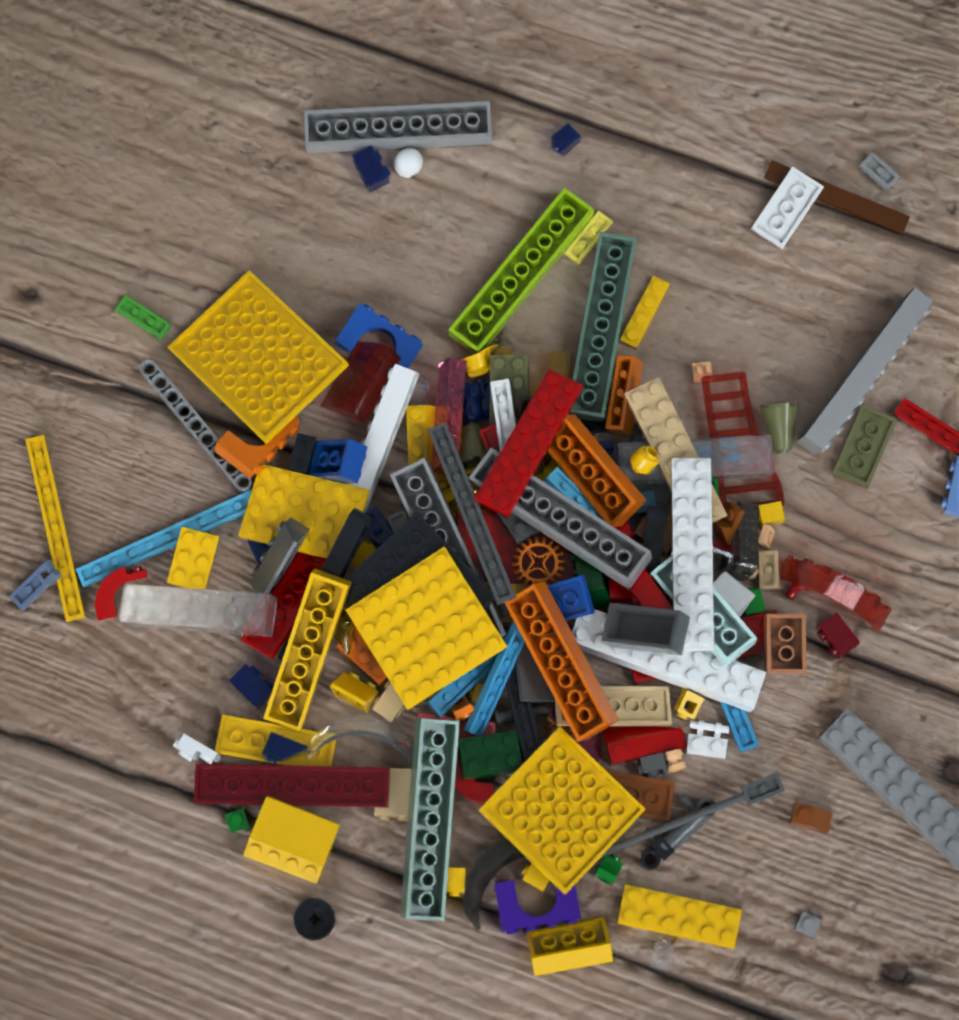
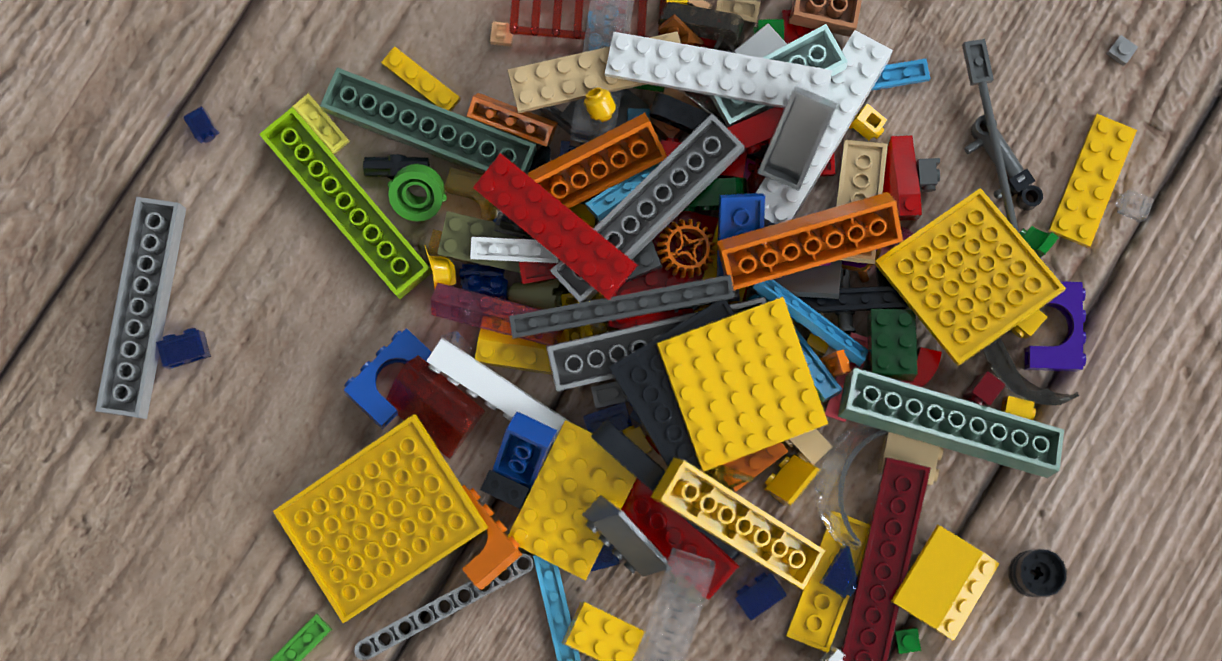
camera: 75 degrees left, 5 degrees up
white hair [394,148,424,178] -> none
yellow slope [526,917,613,976] -> none
dark orange plate [606,770,675,822] -> none
light nougat wheel [663,749,687,773] -> none
white plate [686,720,730,759] -> none
dark orange slope [789,803,832,833] -> none
none -> black piece [363,154,430,179]
none -> bright green piece [388,164,447,221]
none -> dark red brick [963,371,1006,407]

